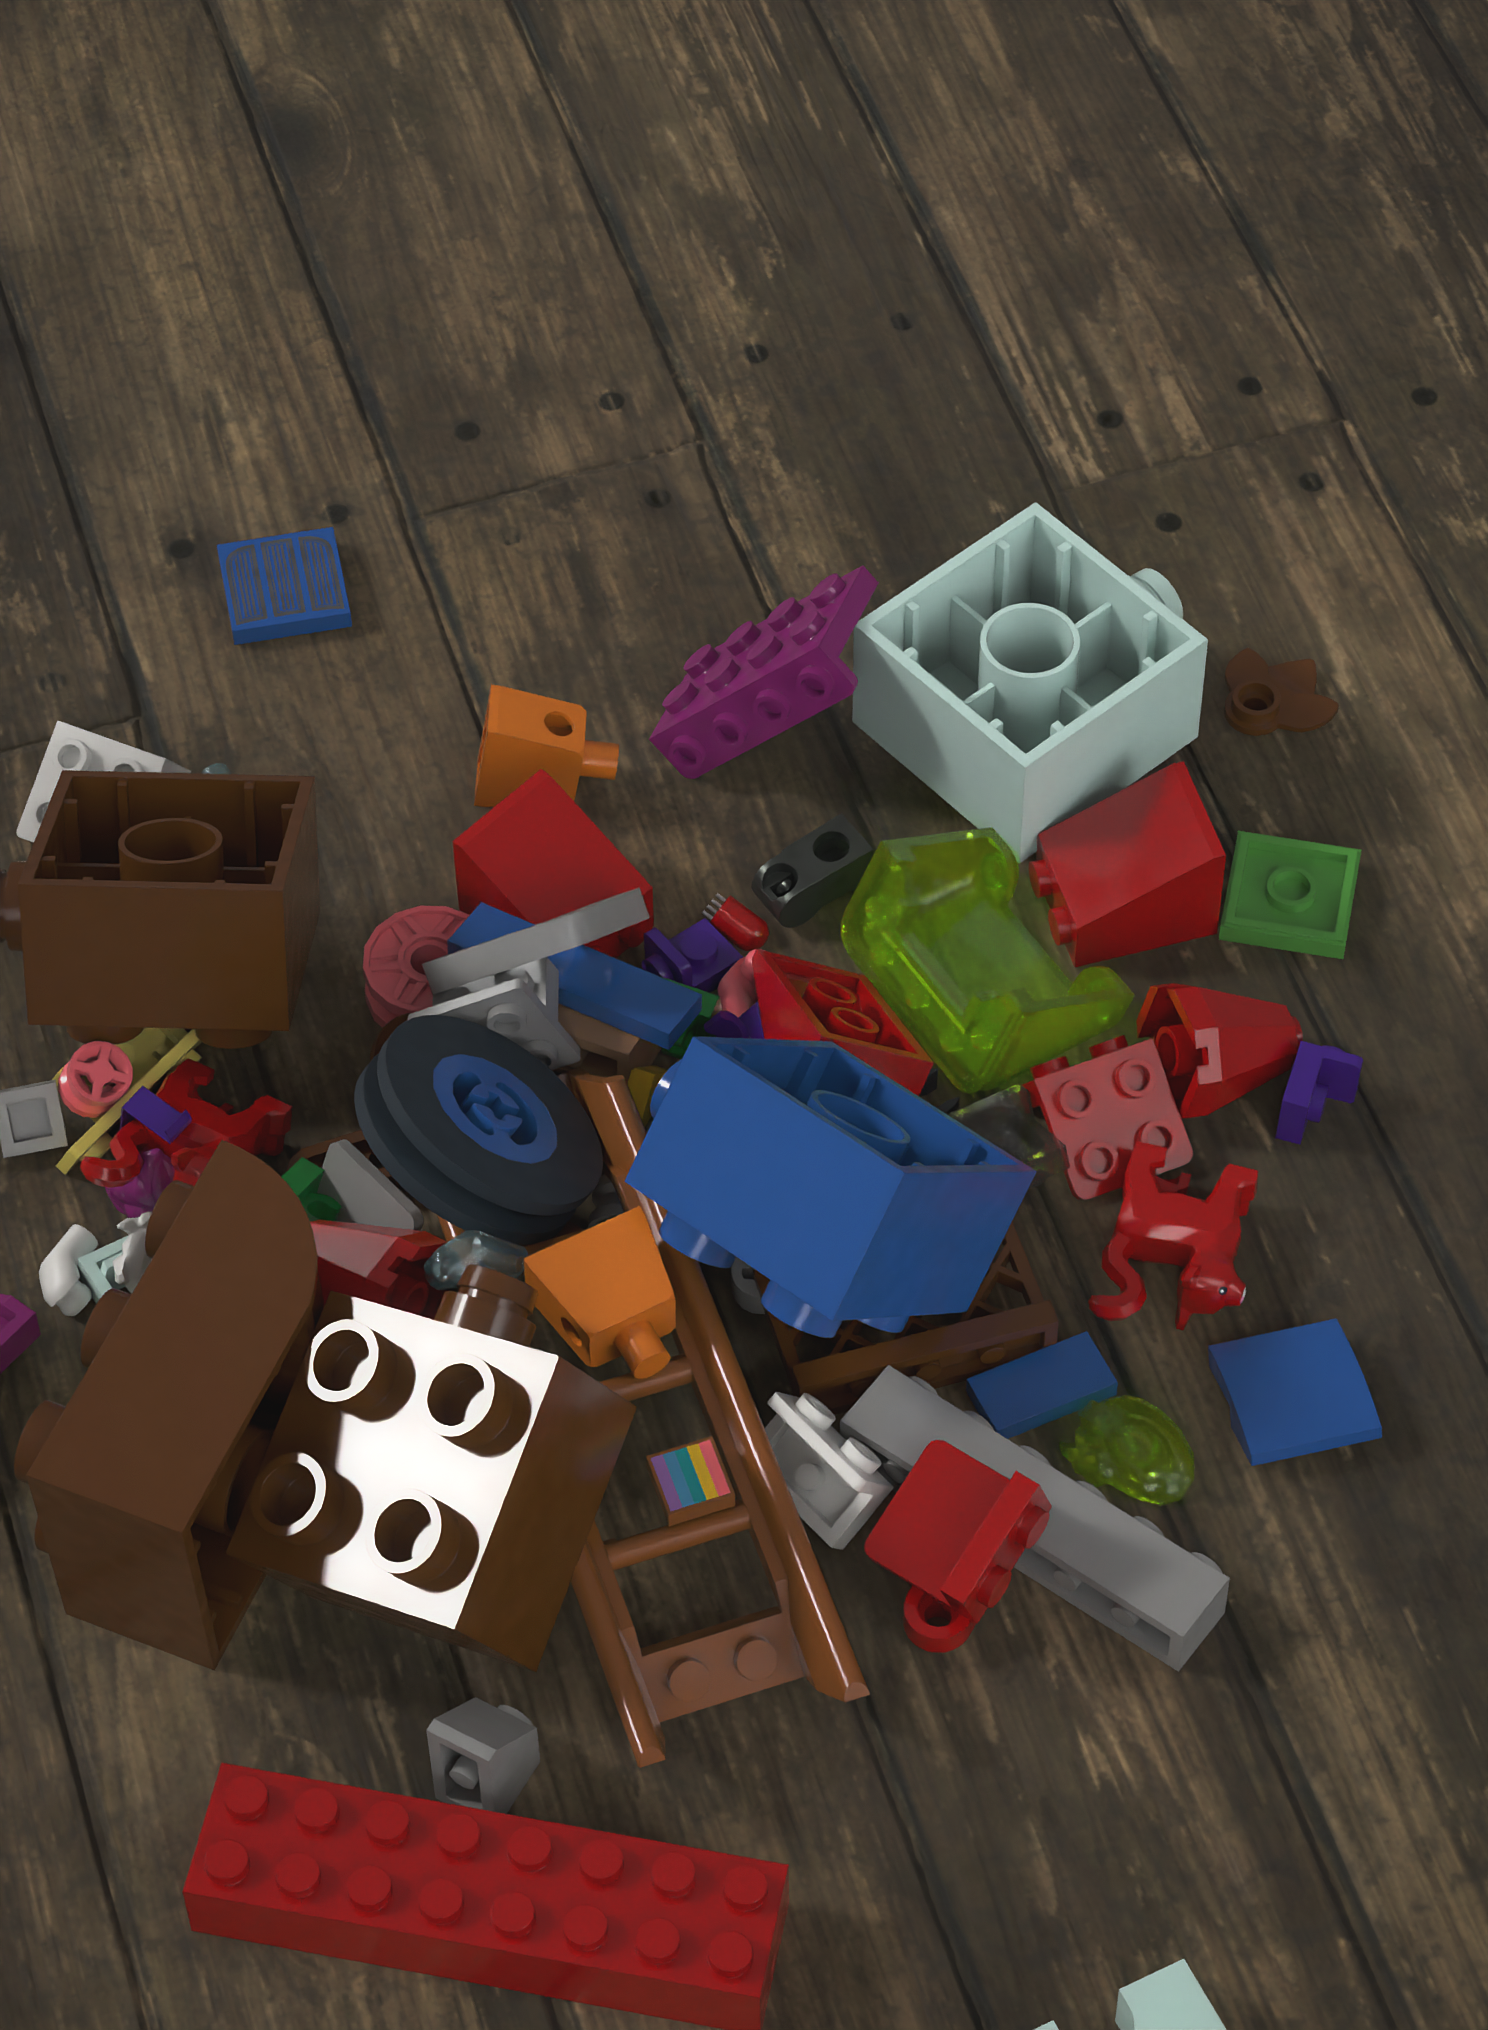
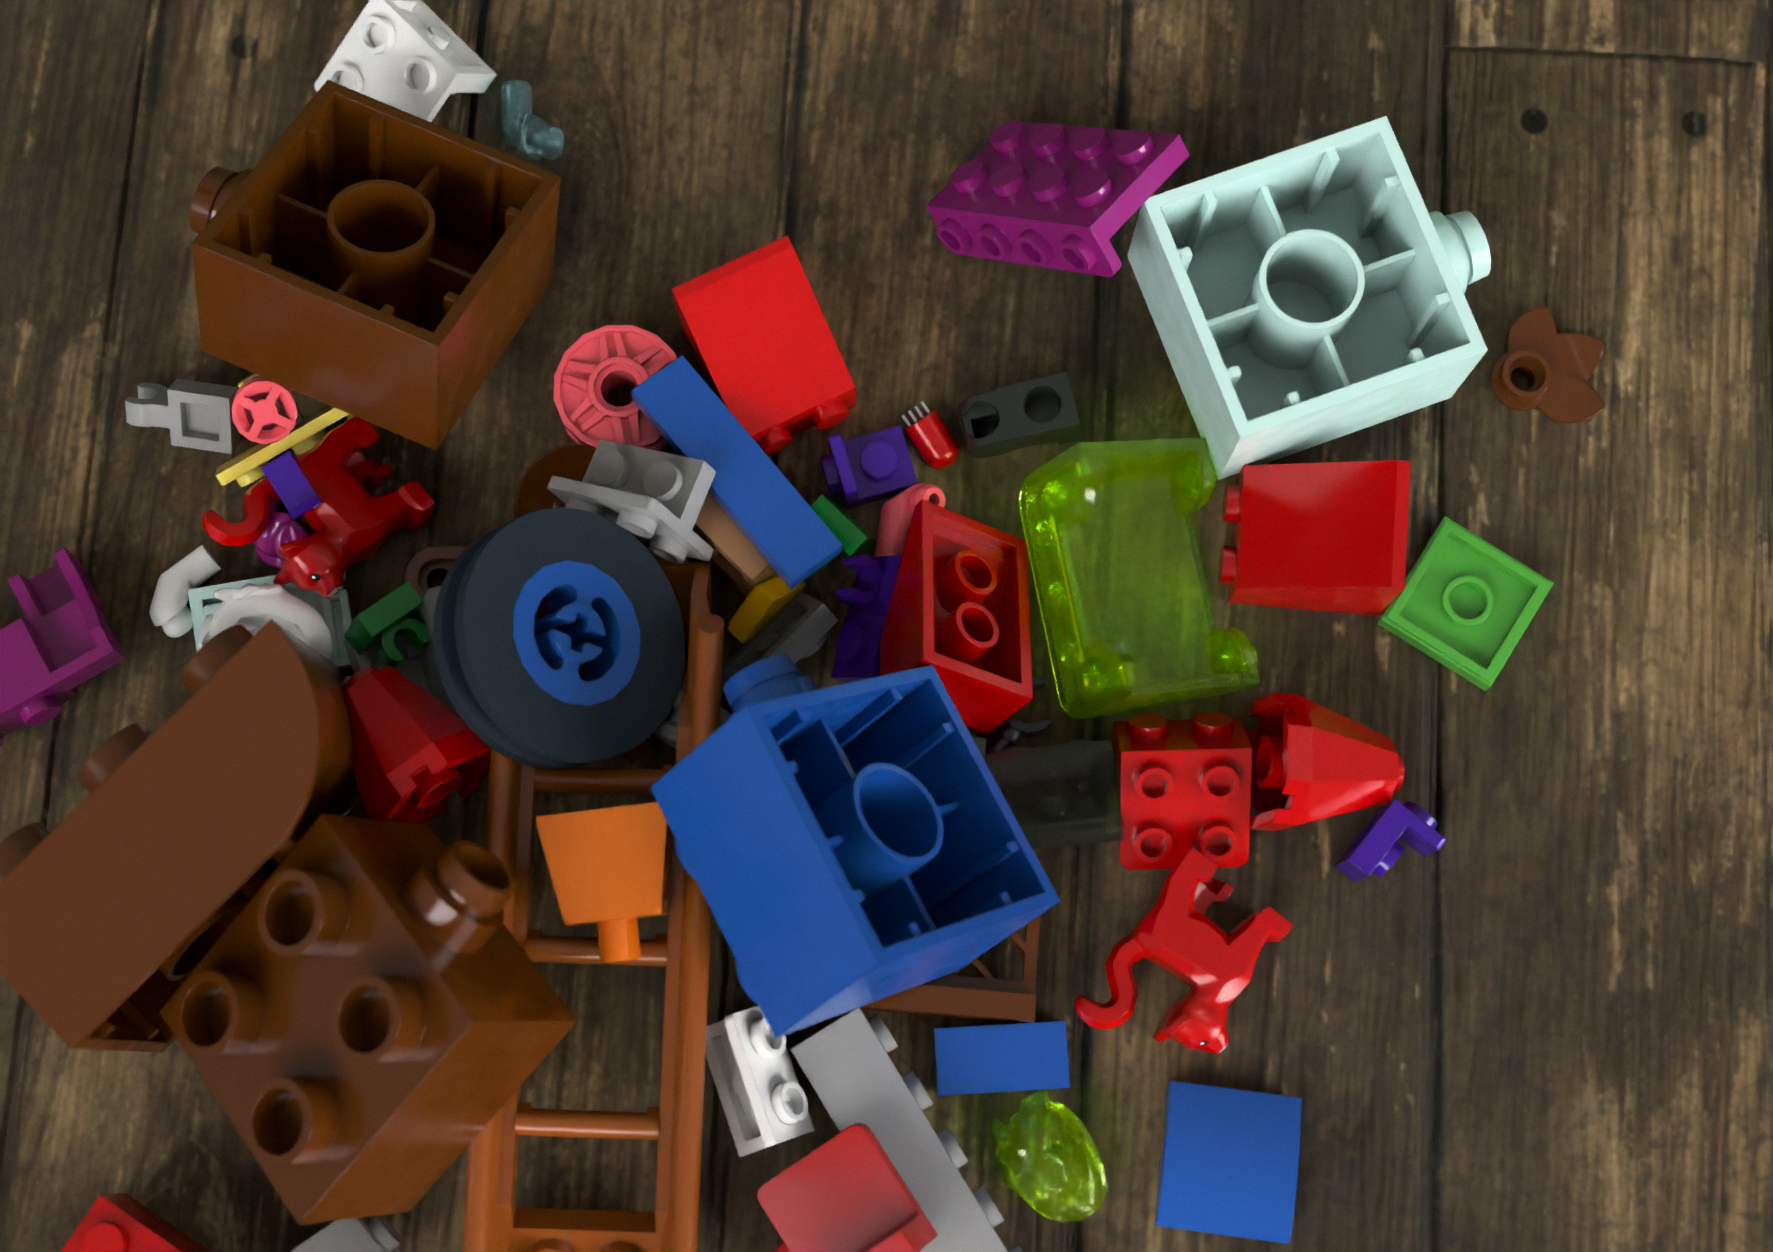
camera: 20 degrees right, 25 degrees up
light grey beam [422,888,650,994] -> none
clear light blue arm [424,1230,528,1290] -> none
orange torso [474,684,619,807] -> none
tile [646,1436,735,1526] -> none

